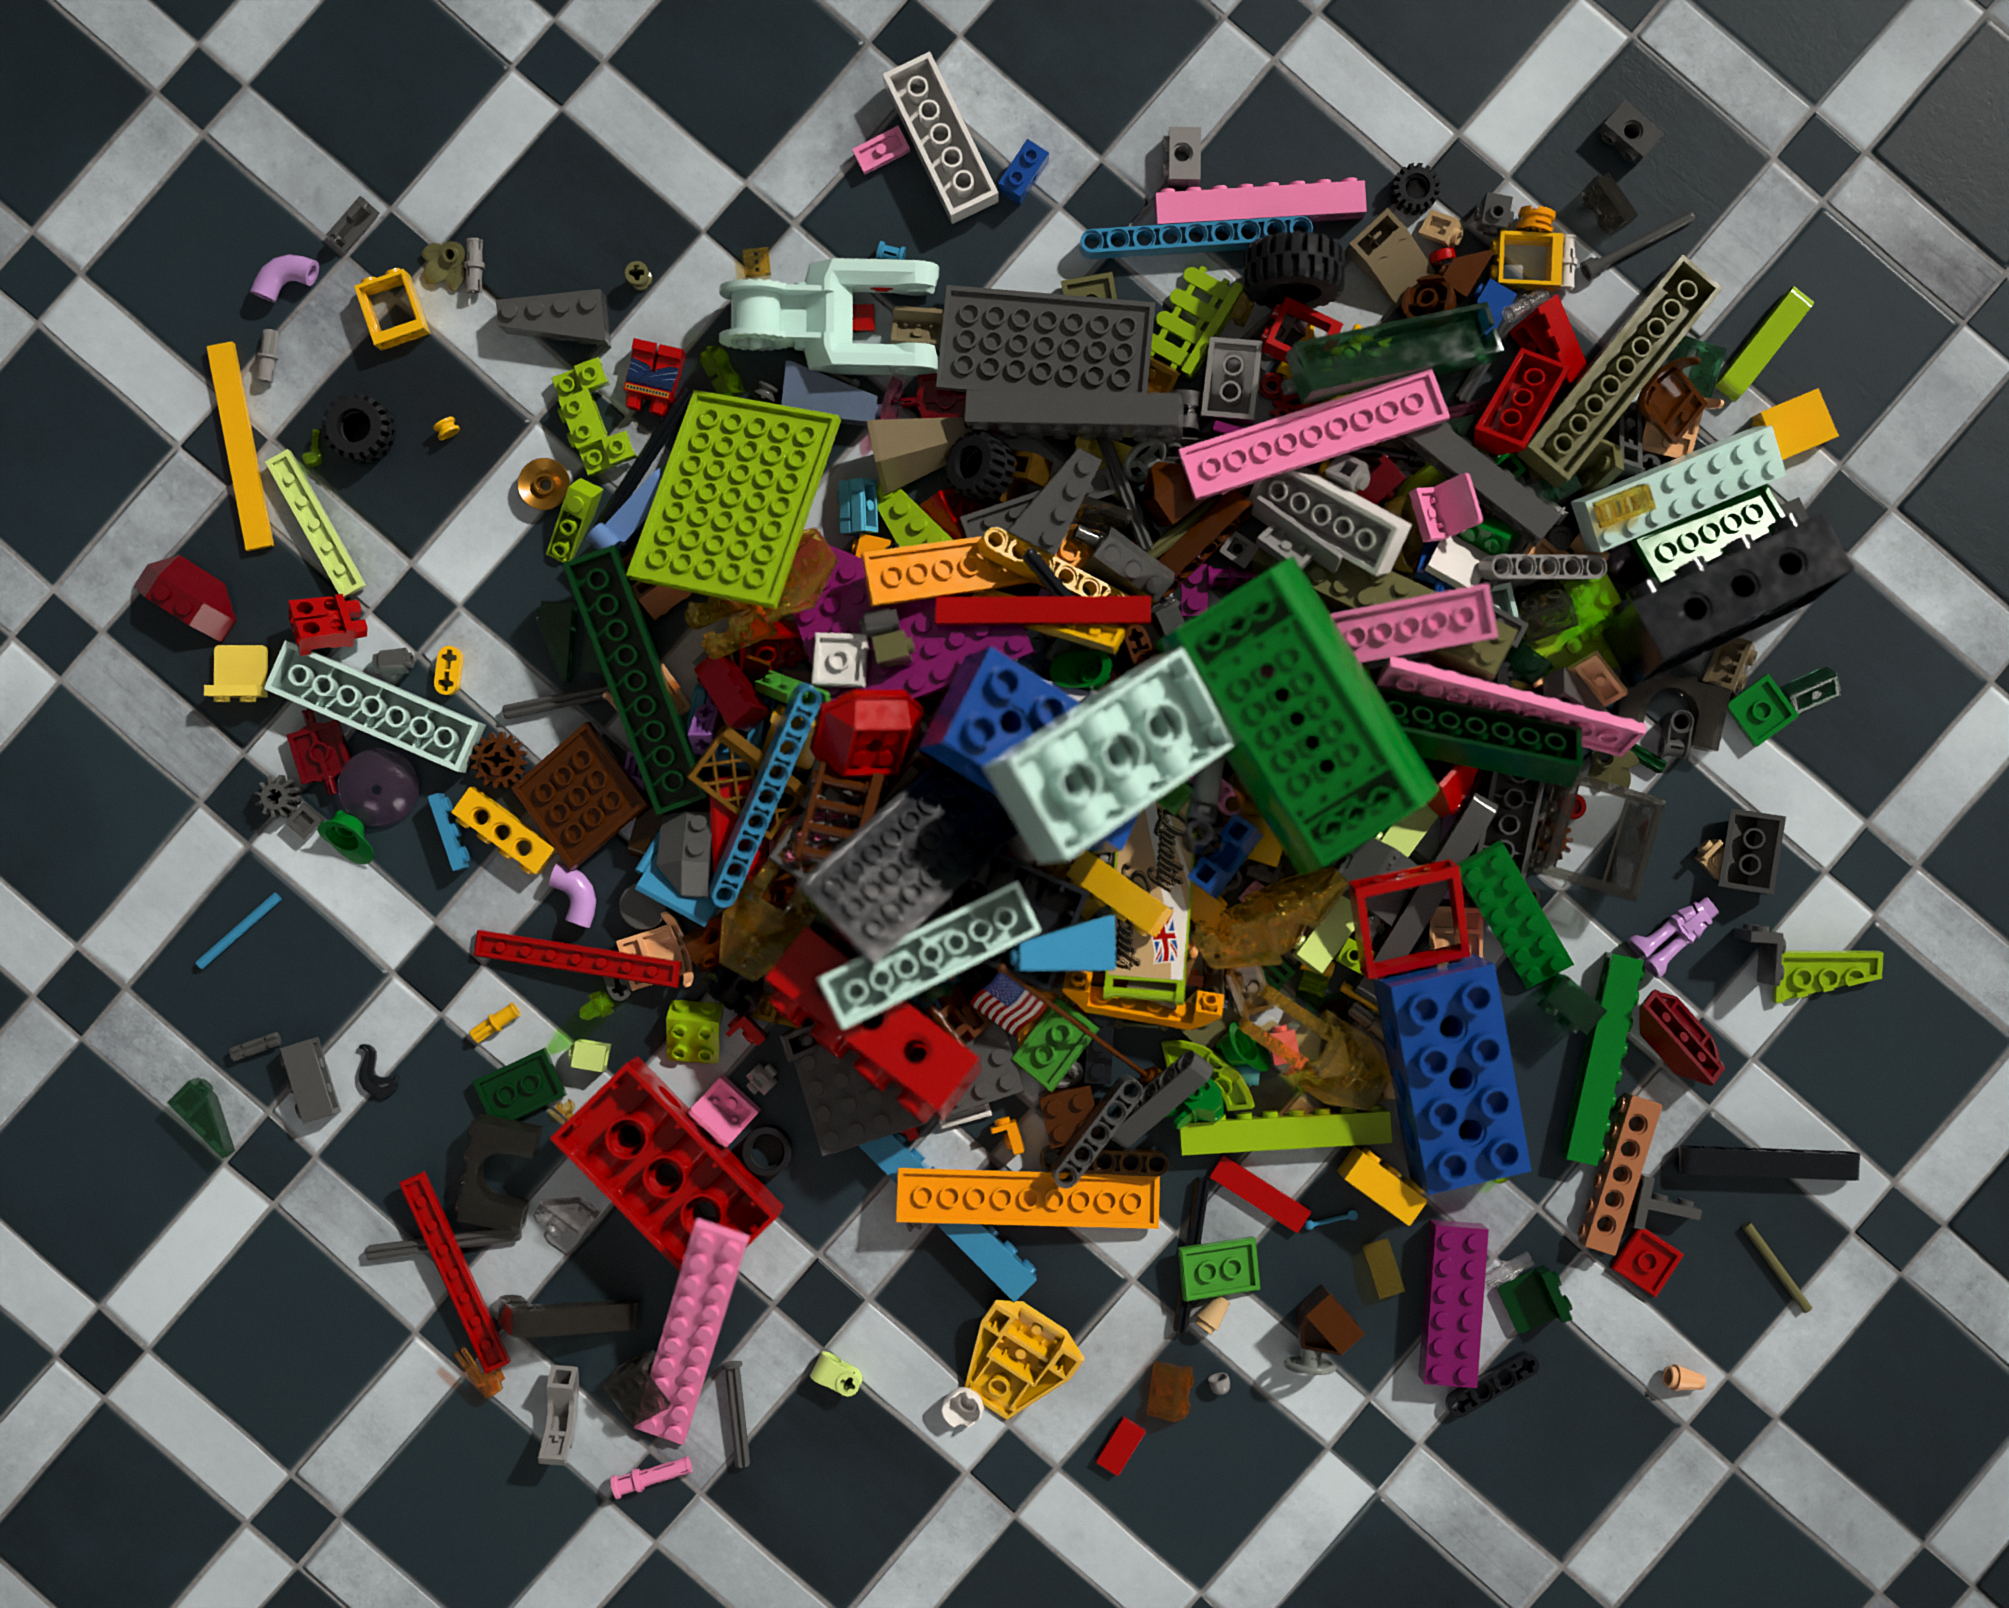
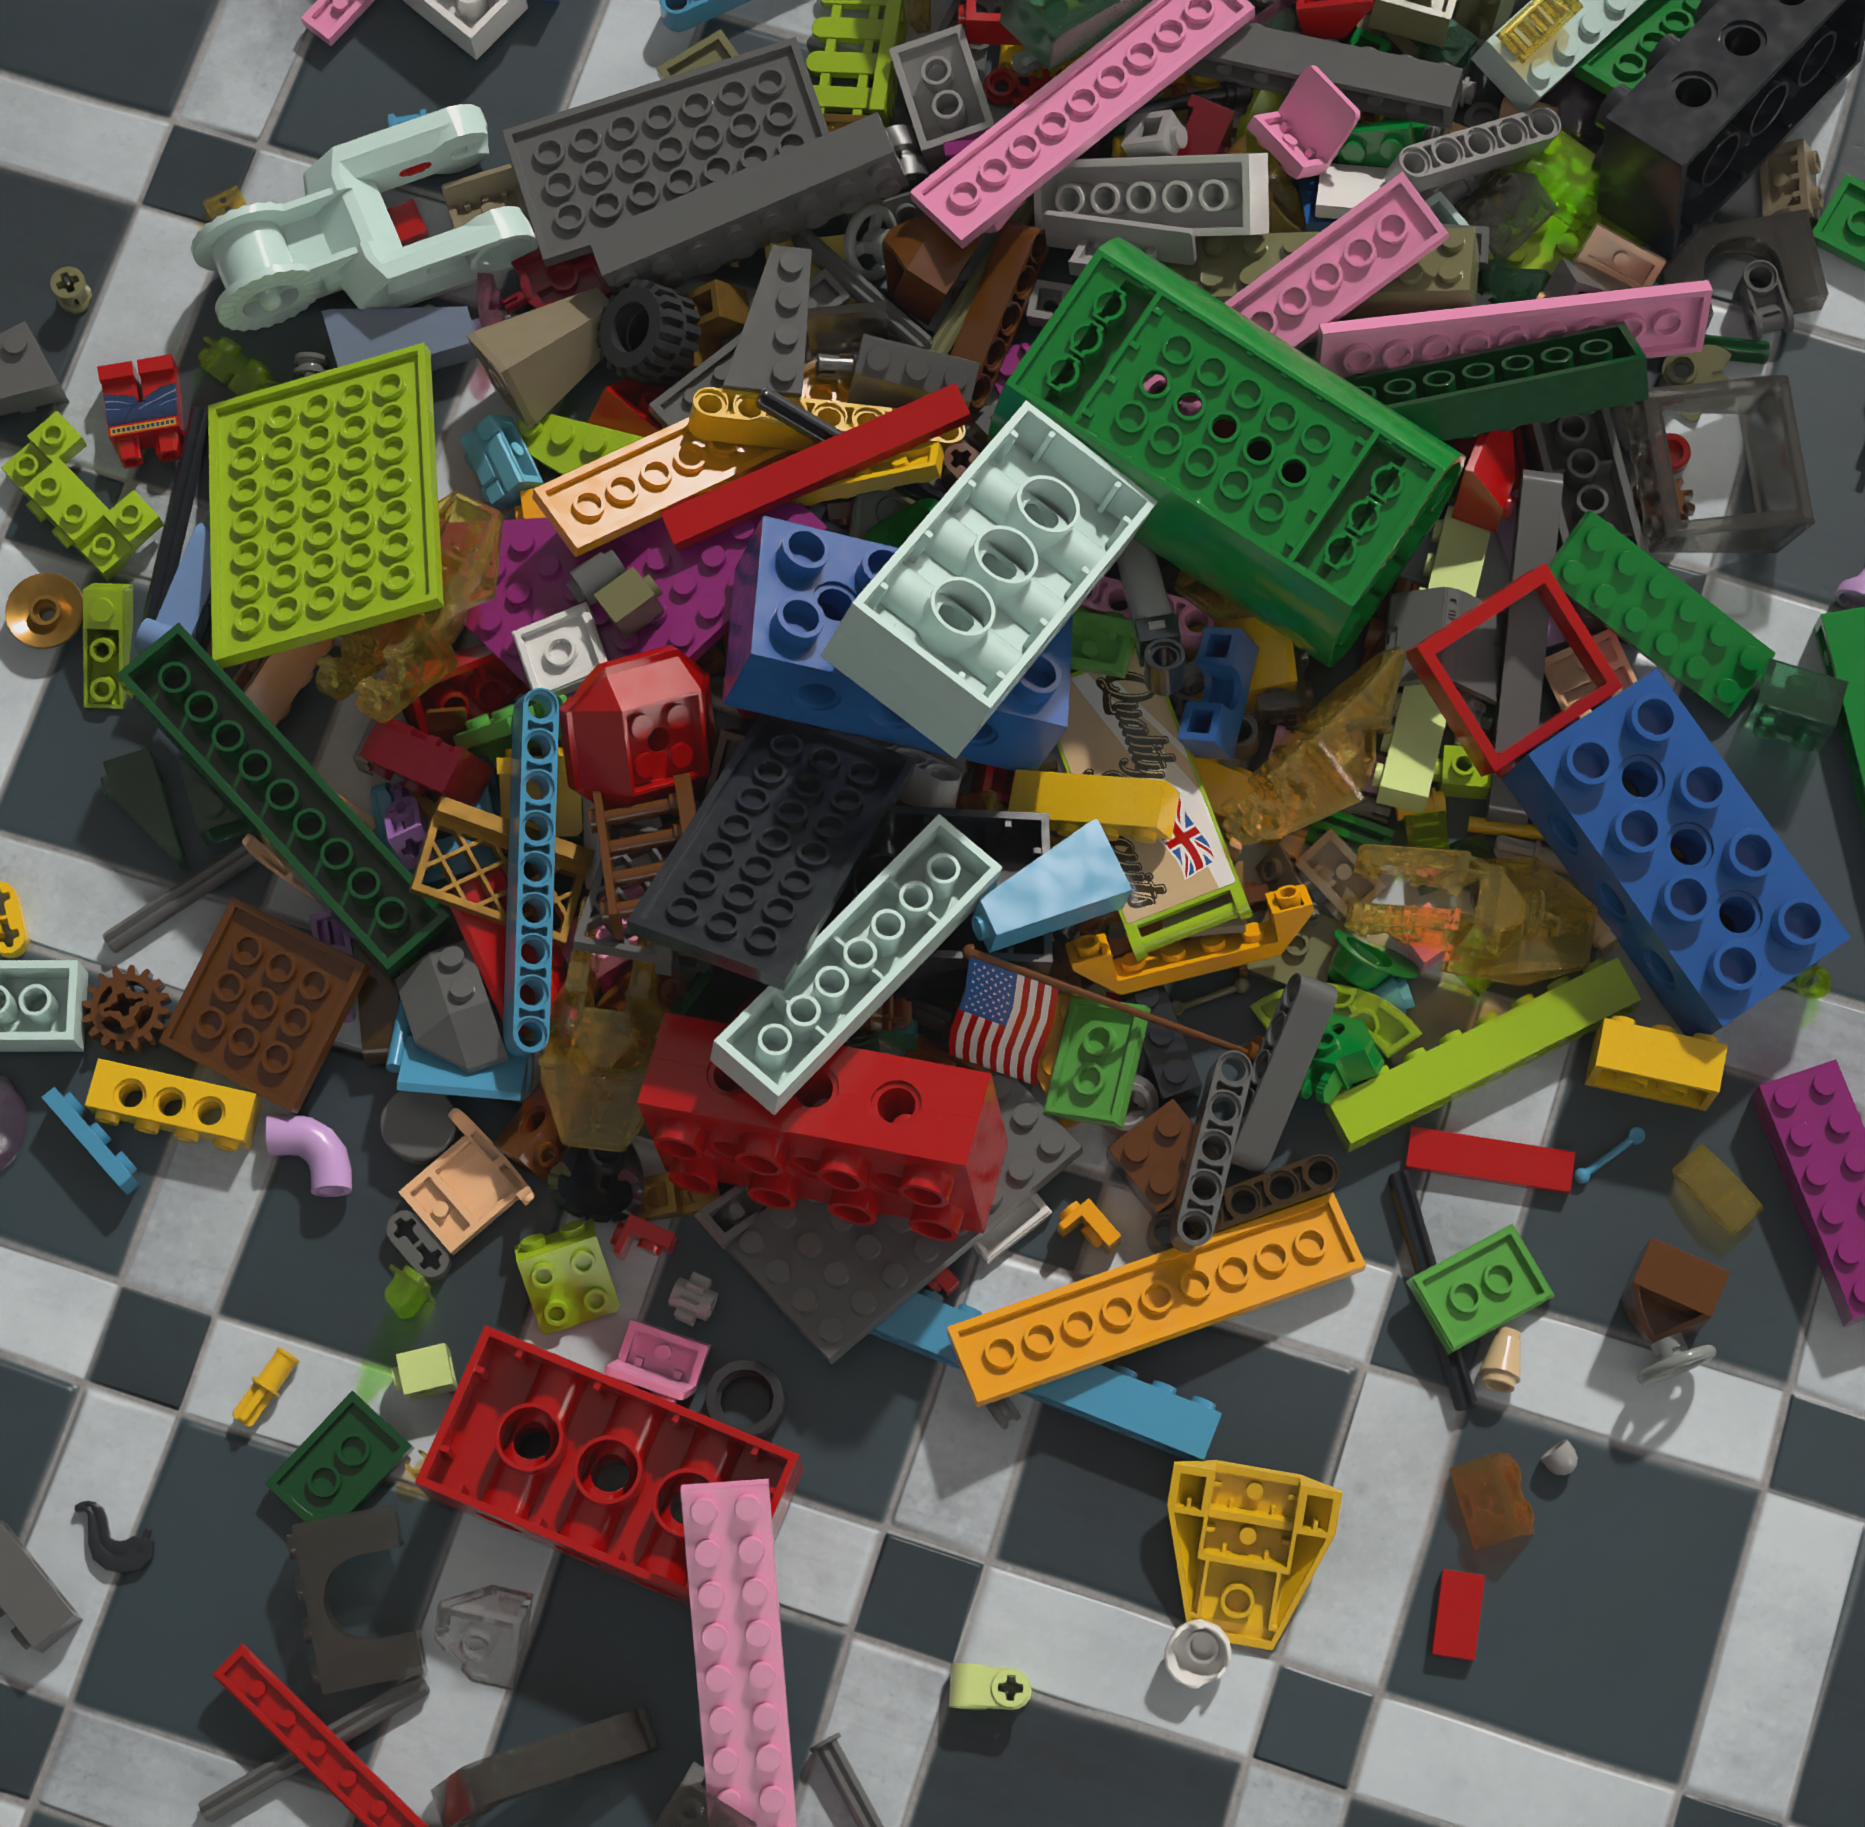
camera: 20 degrees left, 15 degrees down
red tile [474,929,682,988] -> none

